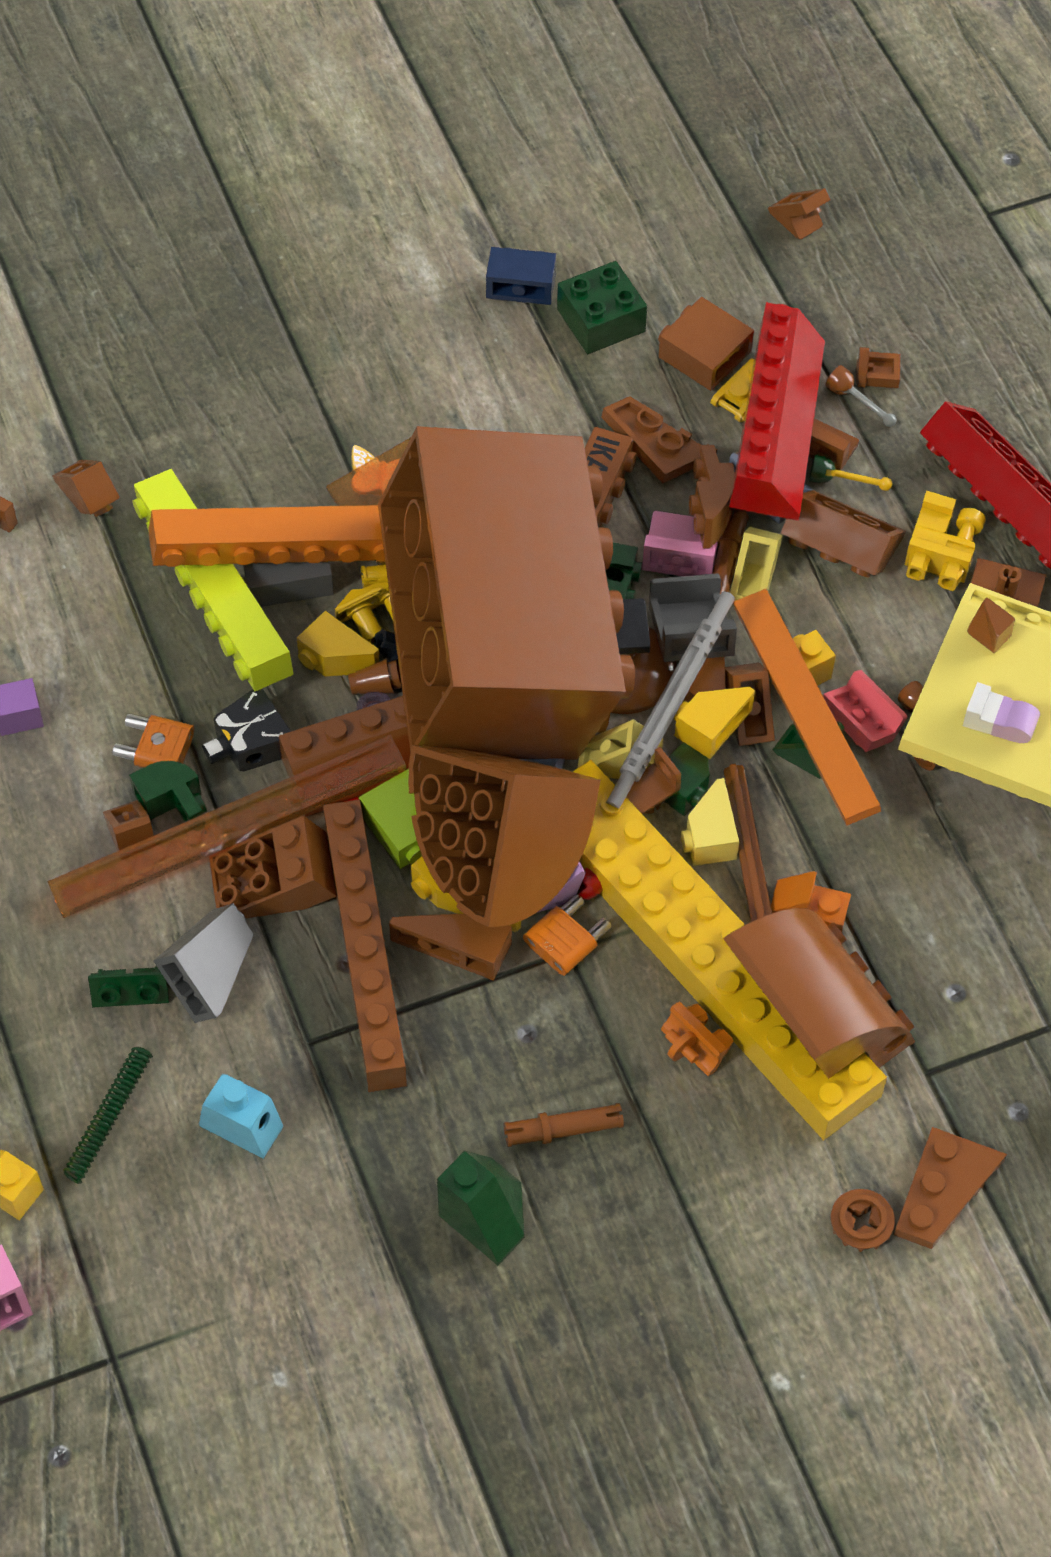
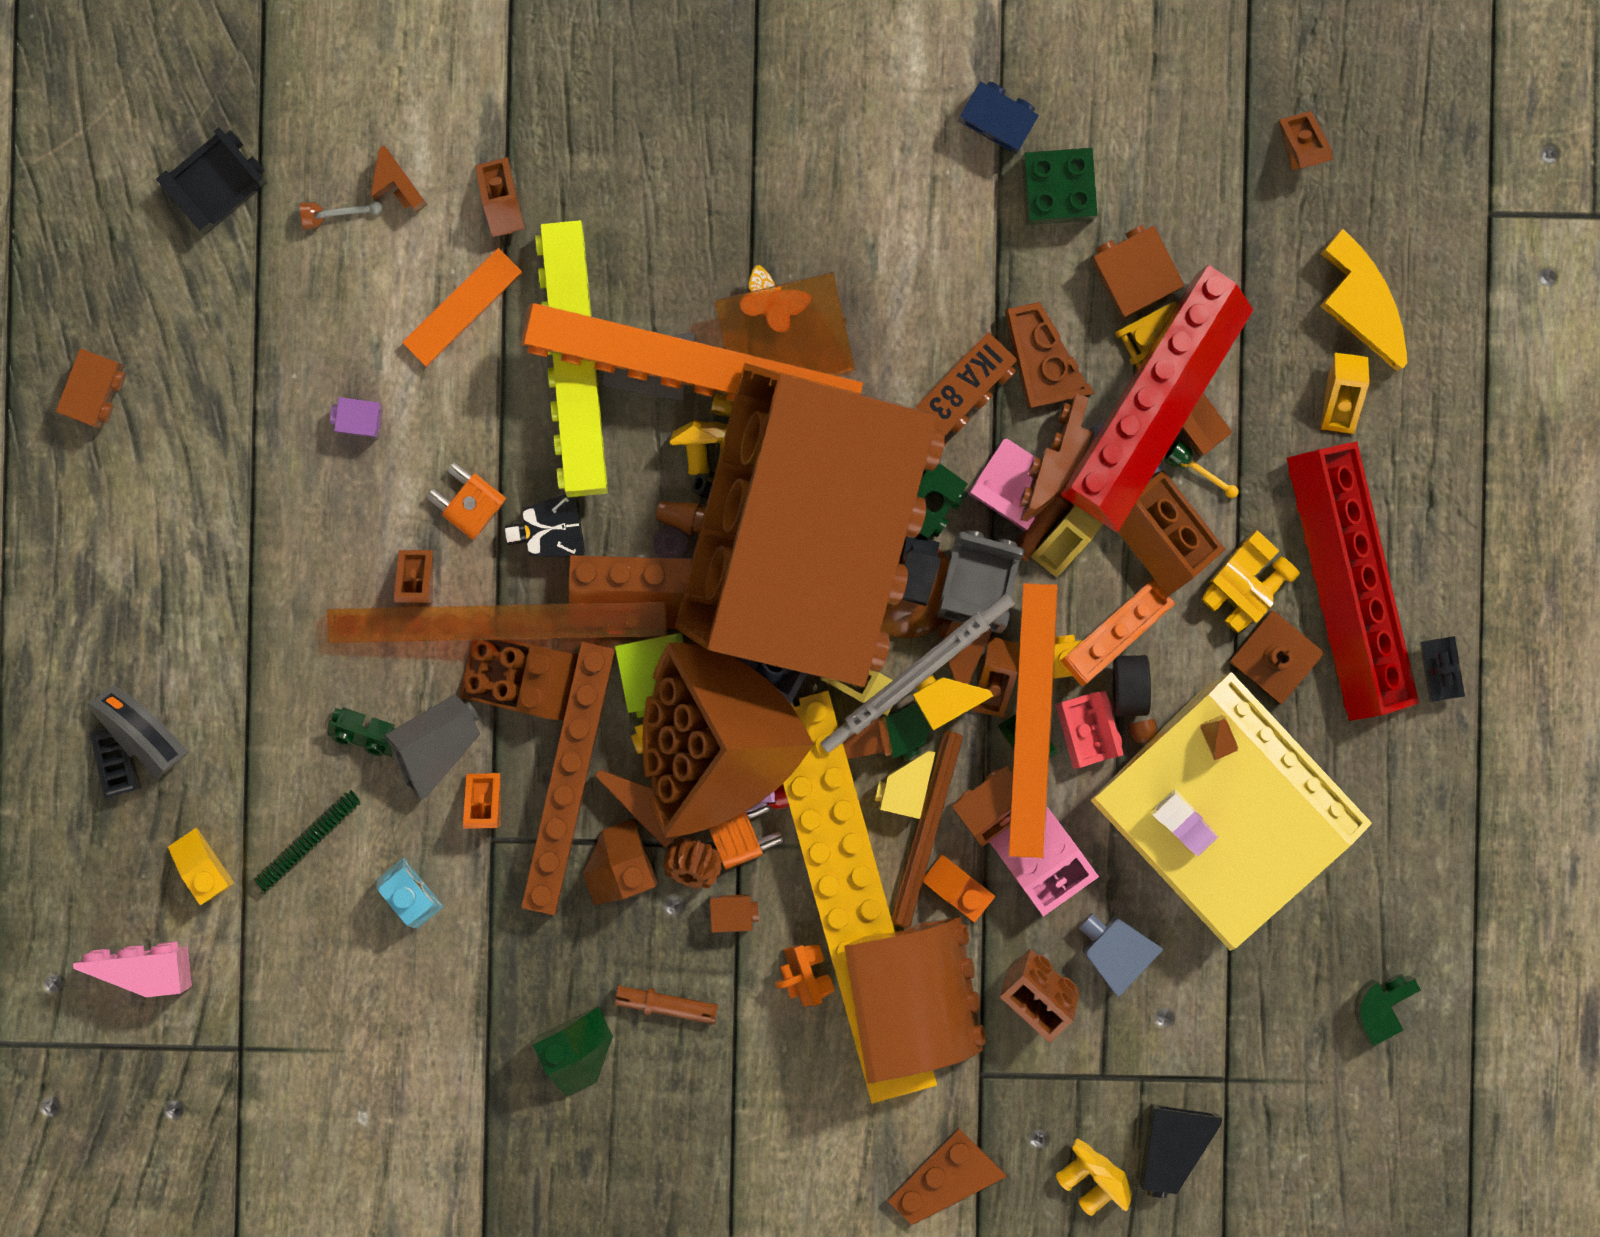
camera: 25 degrees right, 30 degrees up
dark green brick [129,761,207,835] -> none
yellow slope [297,611,380,677] -> none
hinge [825,365,897,427] -> none
dark orange gear [830,1189,895,1252] -> none
dark orange tile [856,347,901,388] -> none
none -> orange tile [402,247,523,367]
none -> orange slope [463,773,501,829]
none -> dark orange slope [583,818,658,906]
none -> dark orange gear [663,838,722,890]
none -> dark orange brick [710,894,759,933]
none -> dark orange brick [952,766,1013,847]
none -> bright pink slope [989,807,1099,917]
none -> dark orange brick [1000,949,1080,1043]
none -> orange tile [1060,578,1176,686]
none -> sand blue torso [1078,913,1163,997]
none -> black tyre [1113,655,1151,716]
none -> yellow slope [1320,229,1407,371]
none -> yellow slope [1321,353,1369,434]

